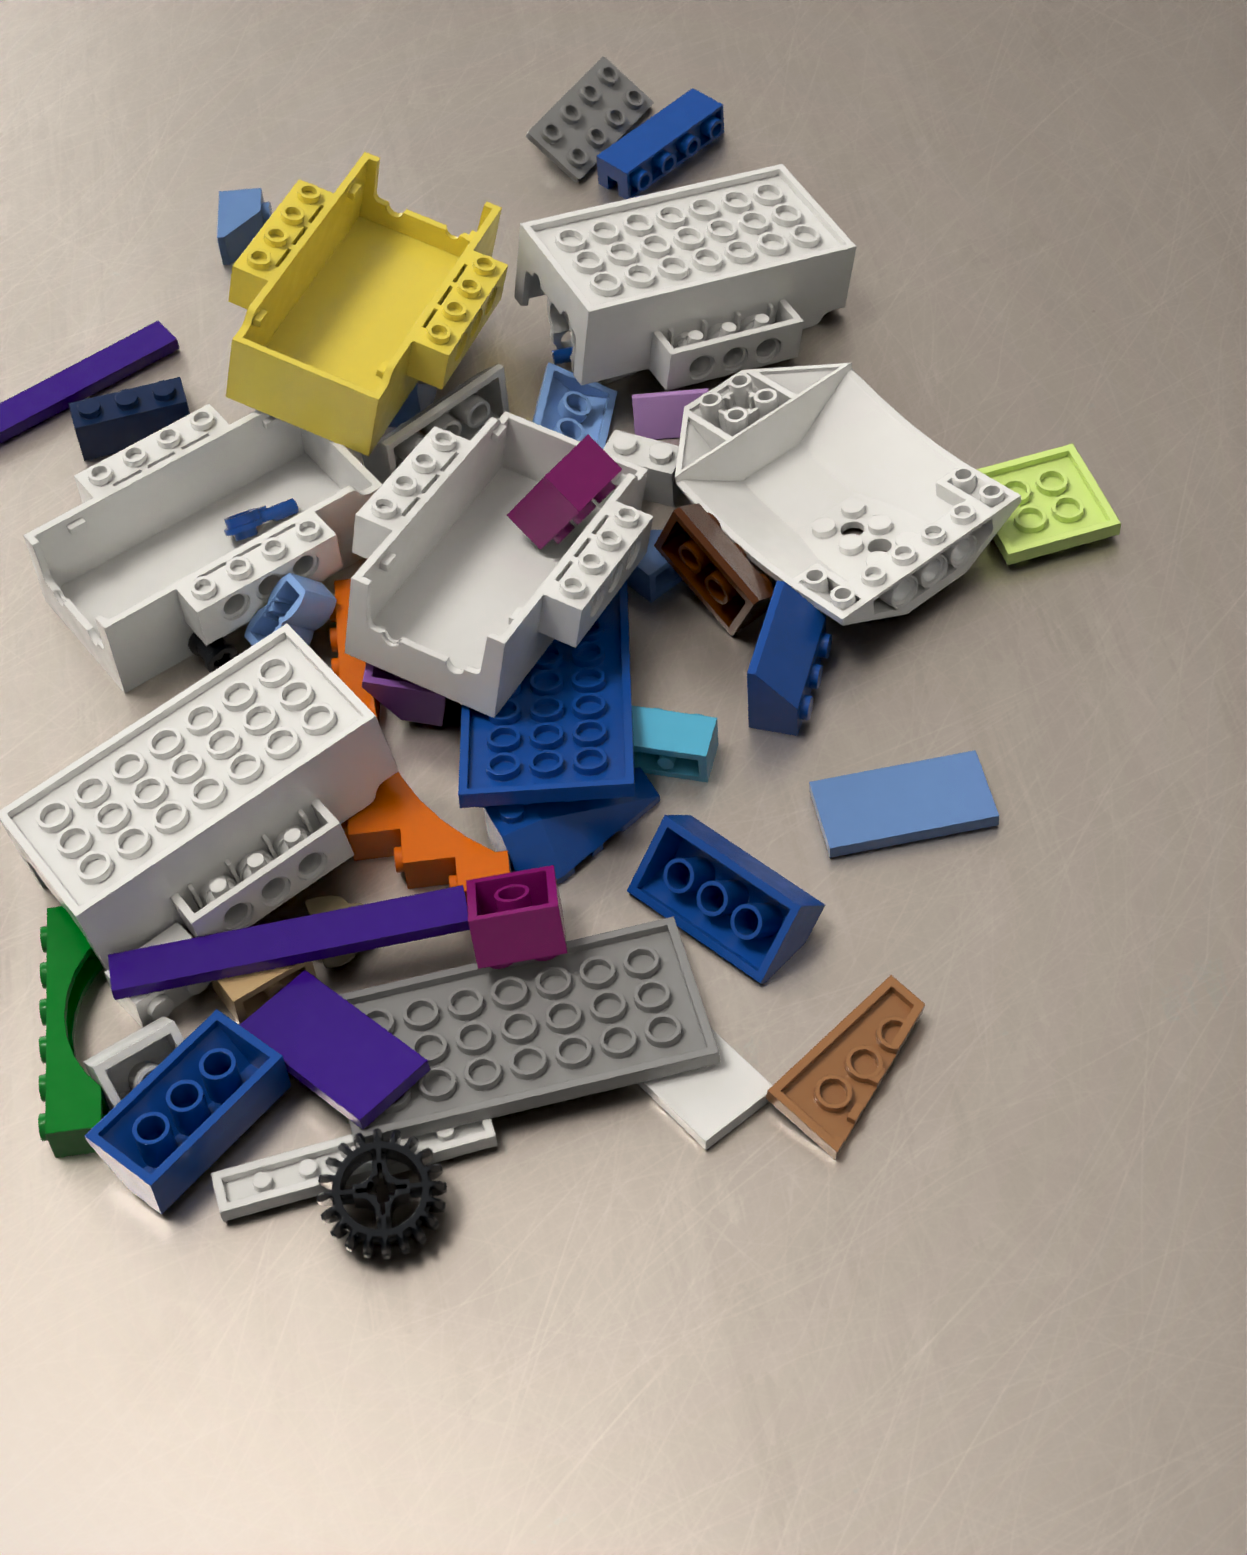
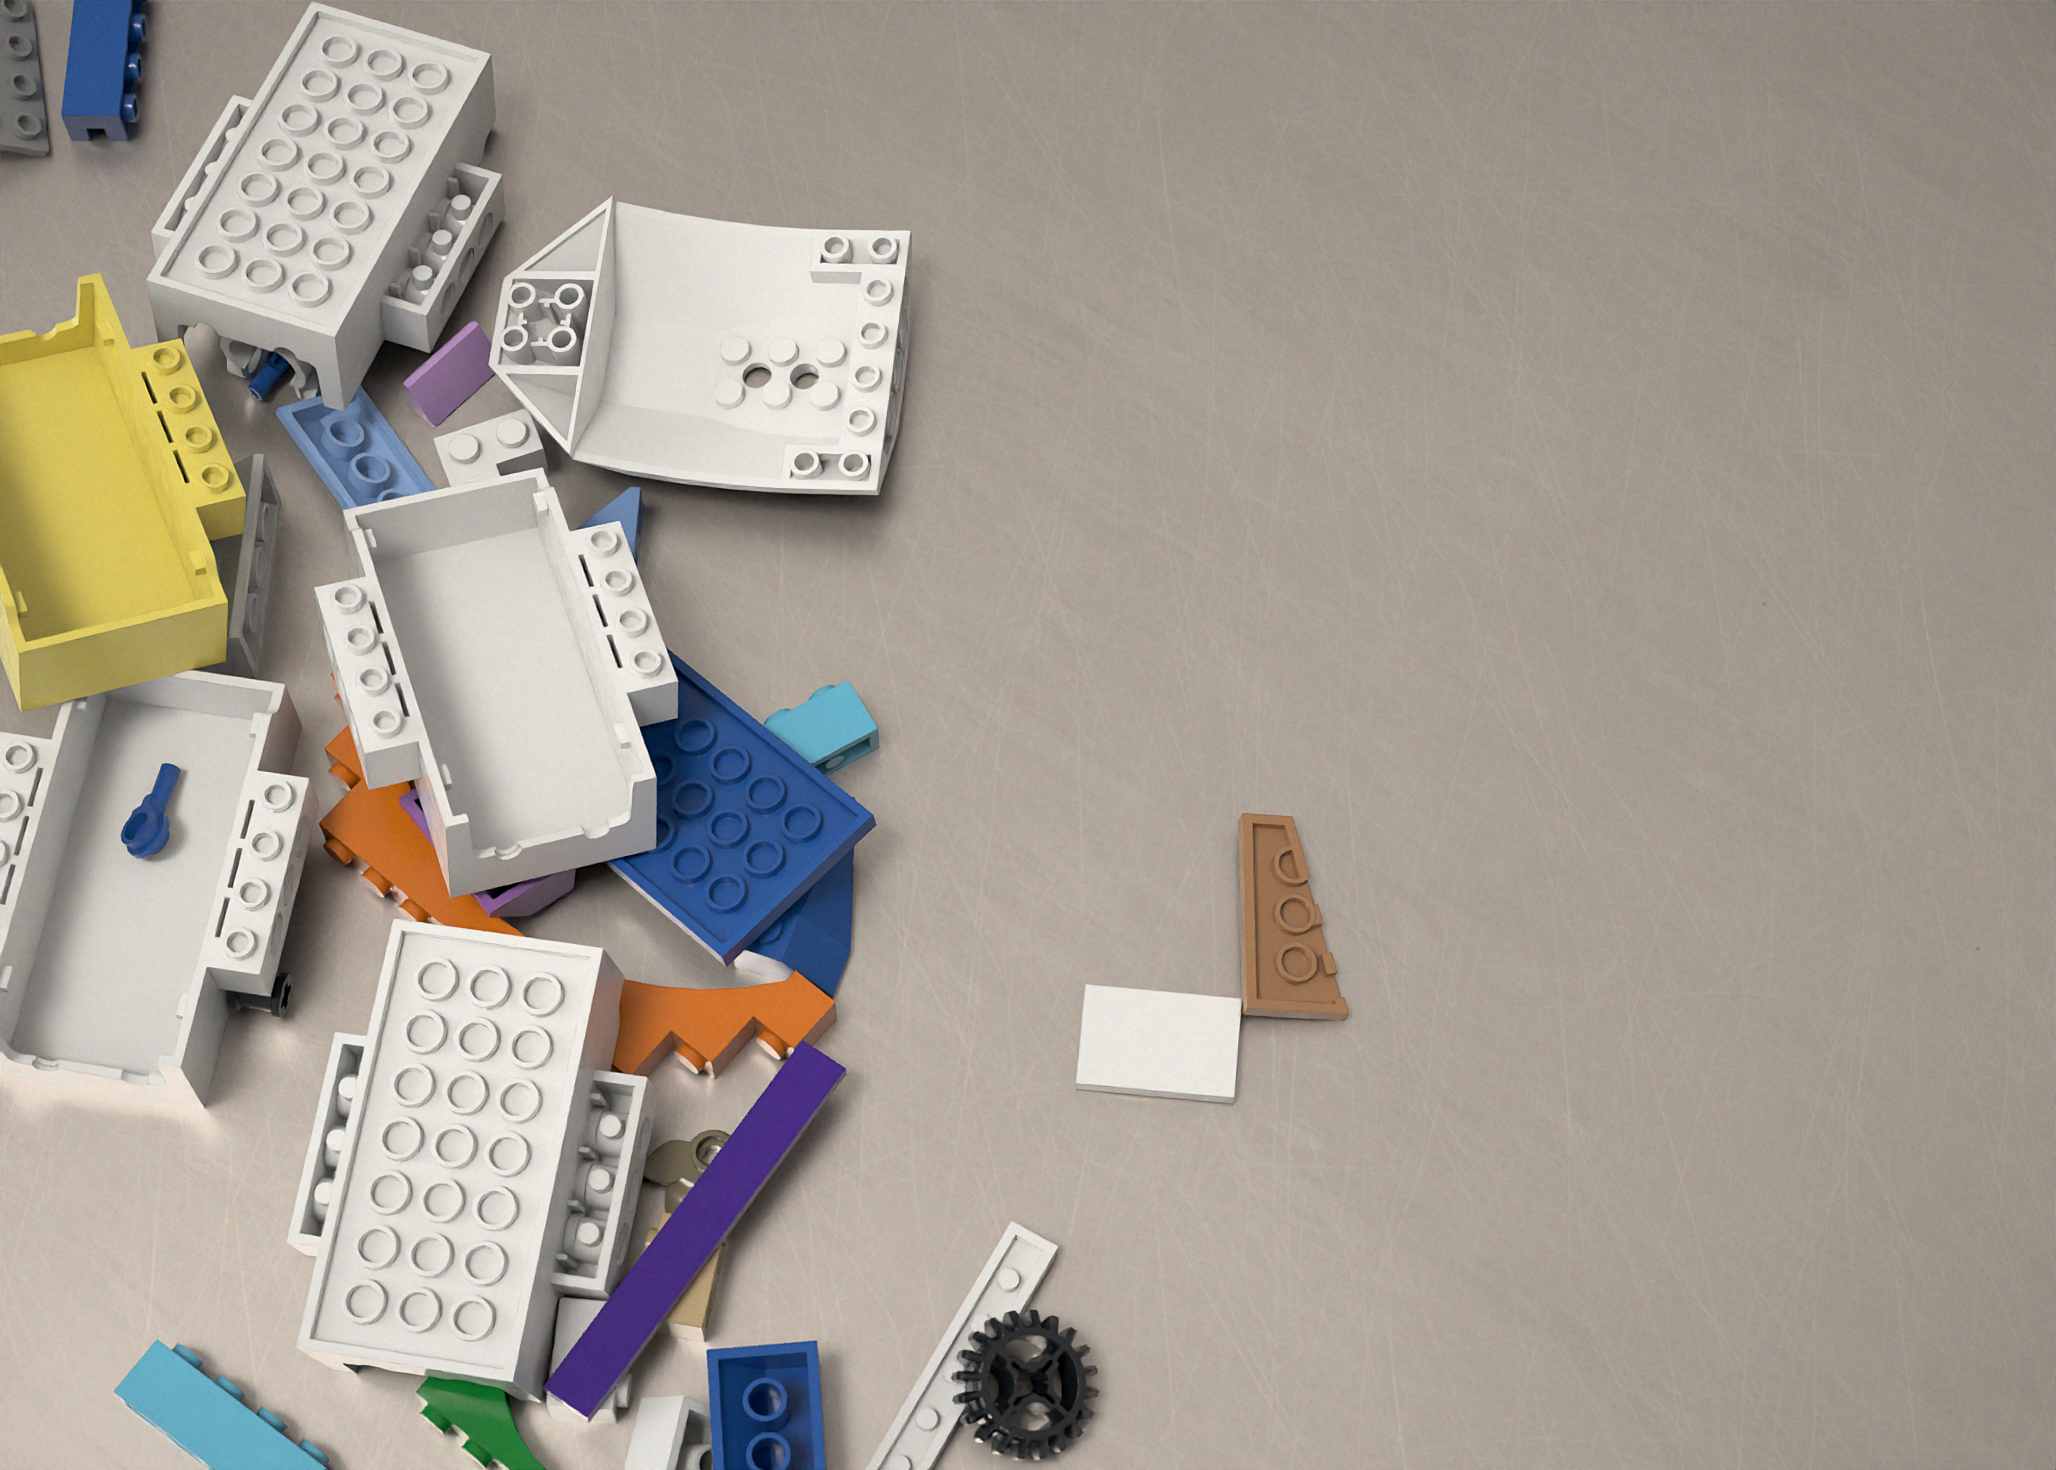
camera: 50 degrees left, 15 degrees up
dark purple tile [240,970,430,1130] -> none
light blue brick [244,573,337,646] -> none
light grey plate [339,916,720,1149] -> none
magenta brick [466,865,567,969] -> none
magenta brick [507,434,622,550] -> none
blue slope [627,815,825,984] -> none
reddish brown slope [654,503,774,637] -> none
blue slope [747,580,832,736] -> none
medium blue tile [809,750,999,858] -> none
yellowish green plate [976,443,1121,565] -> none

